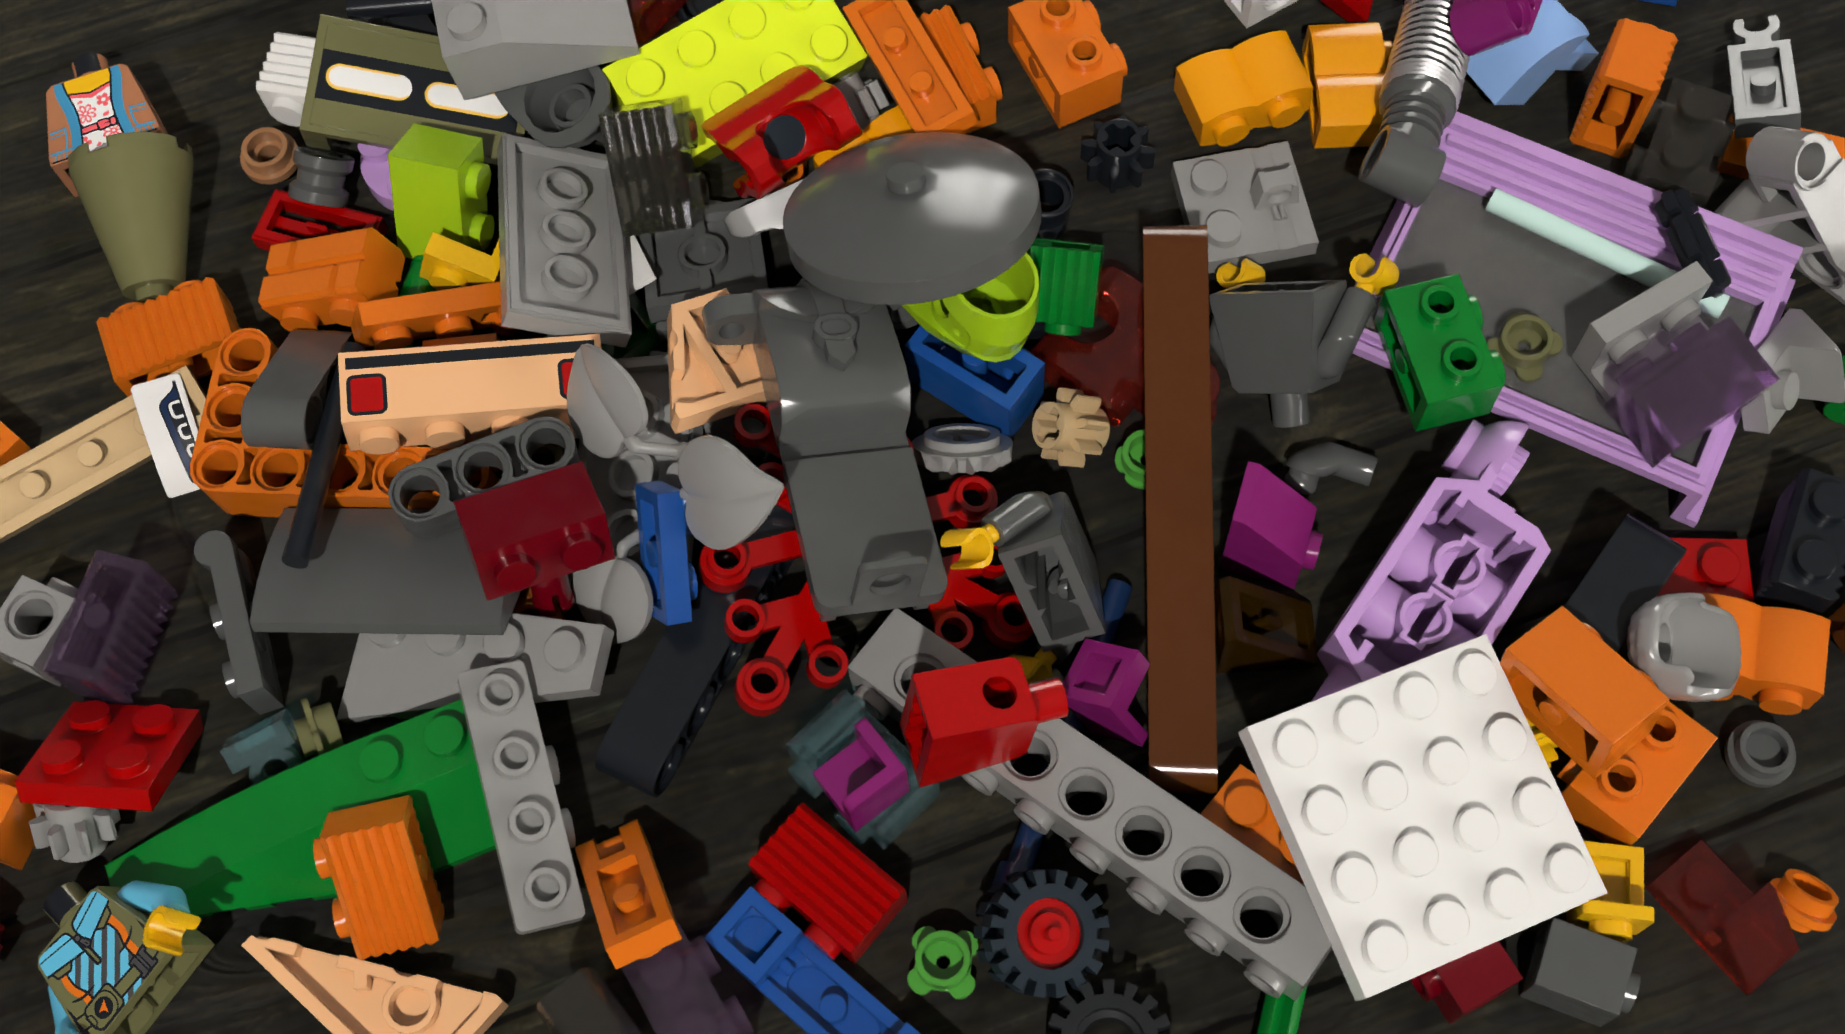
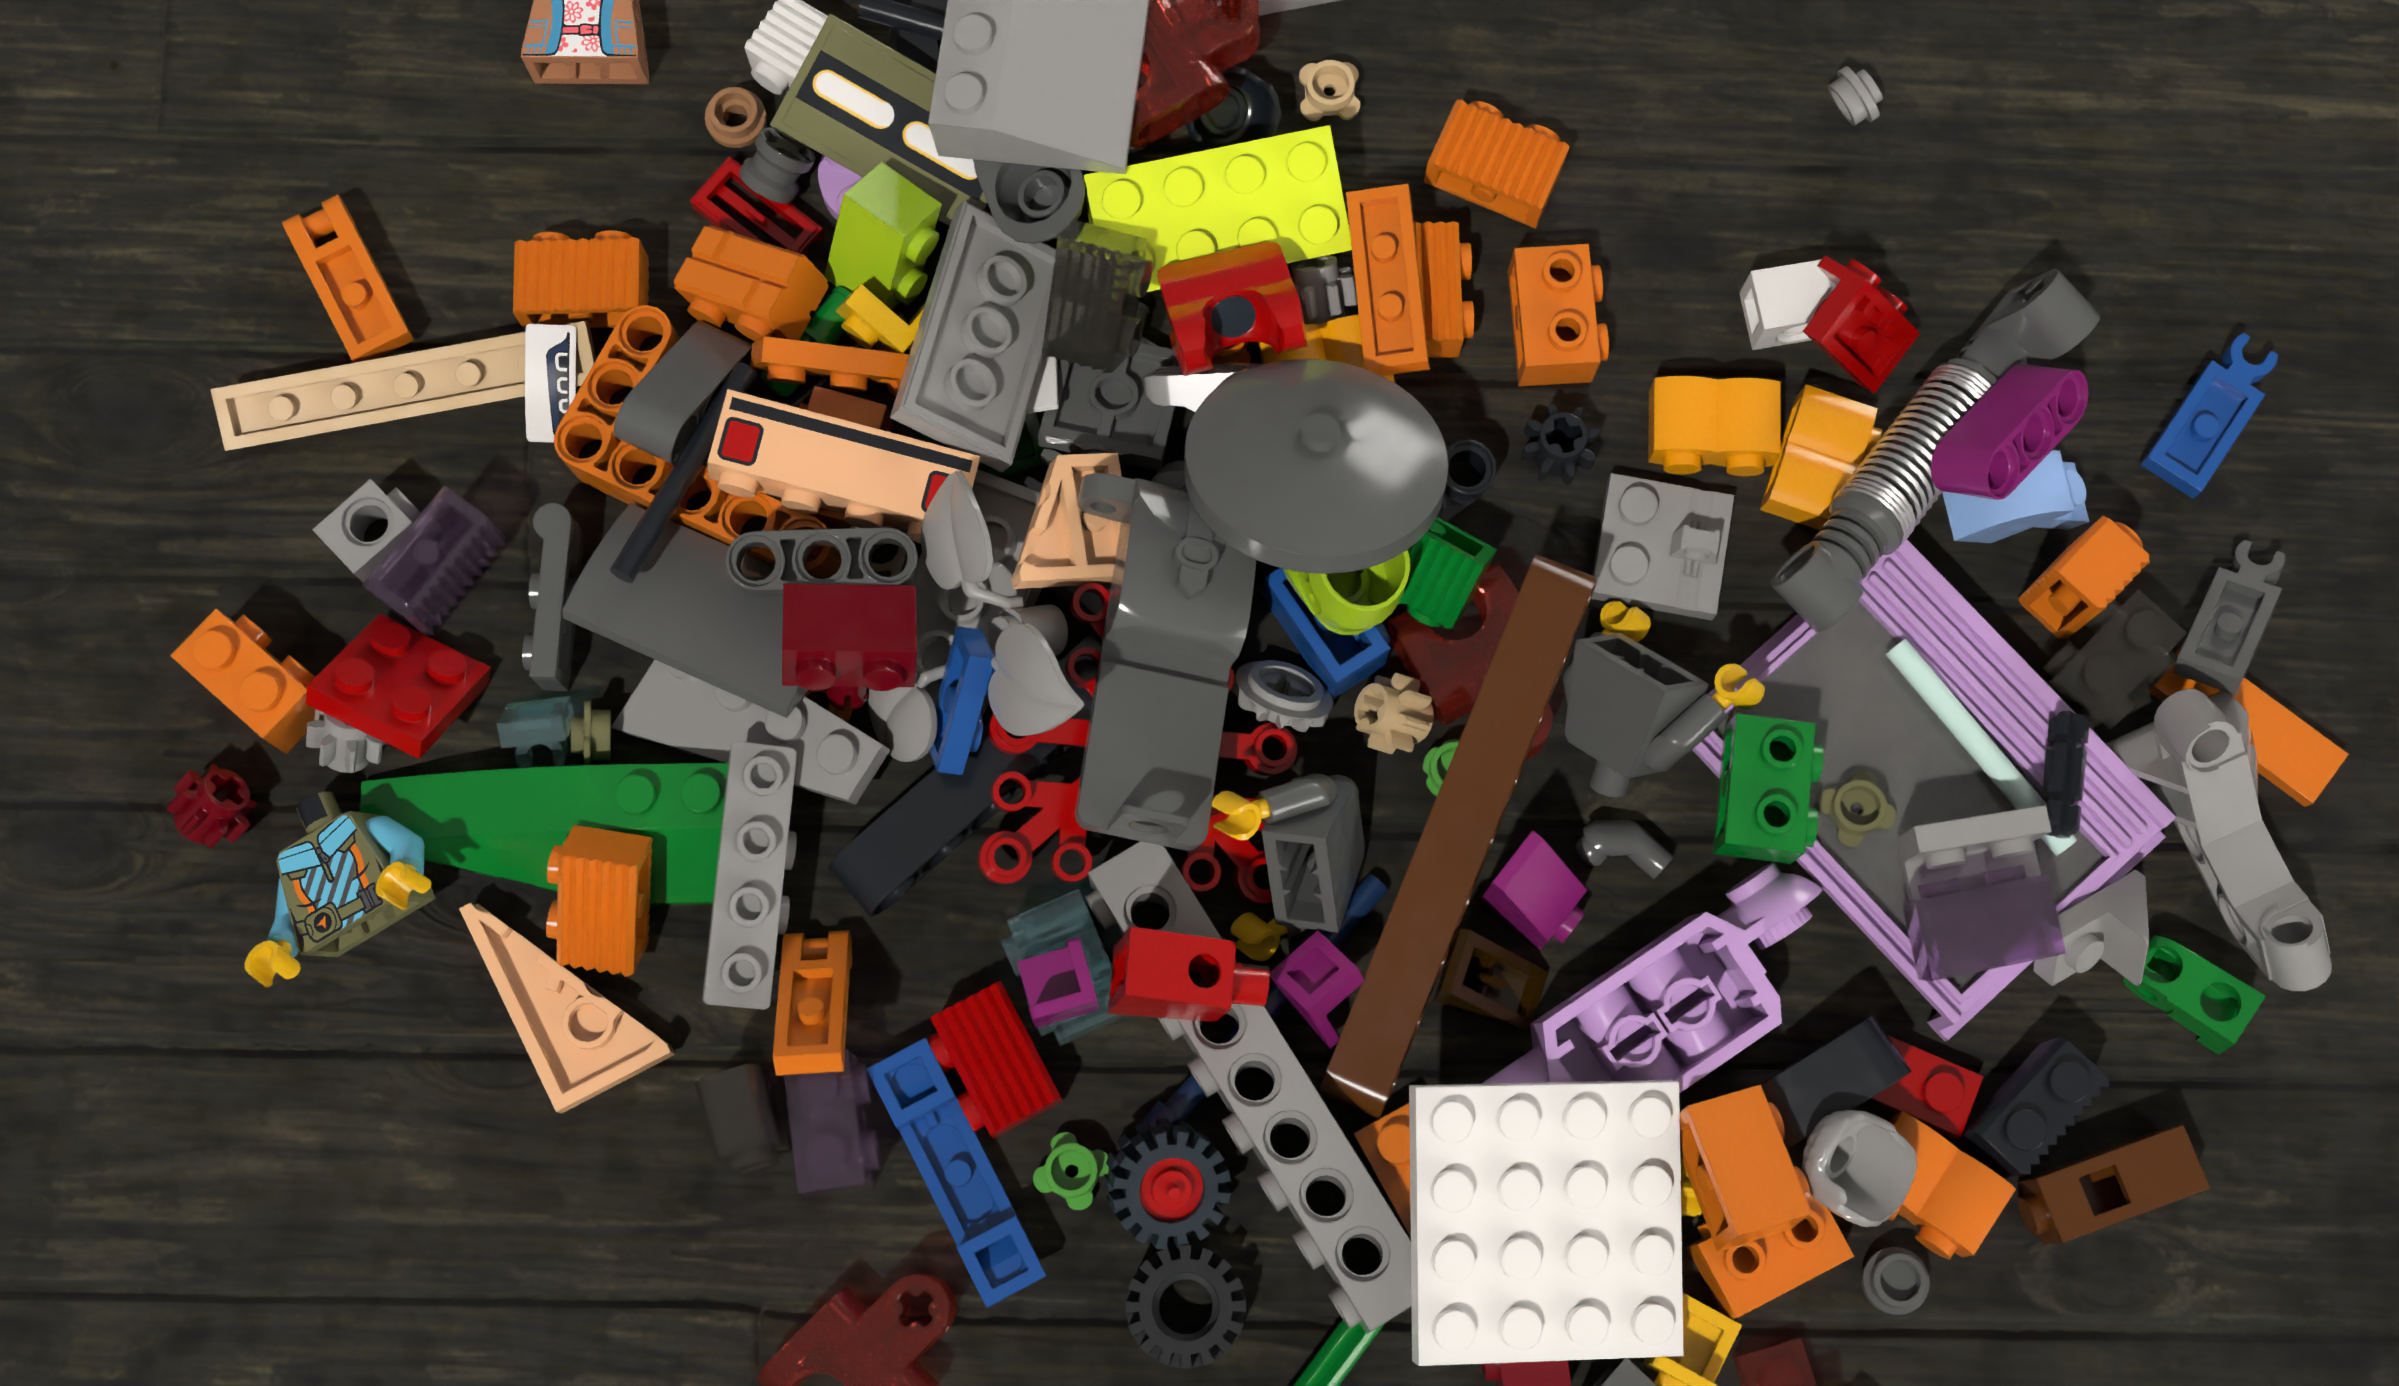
camera: 15 degrees right, 10 degrees up
olive cone [68,132,194,303] -> none

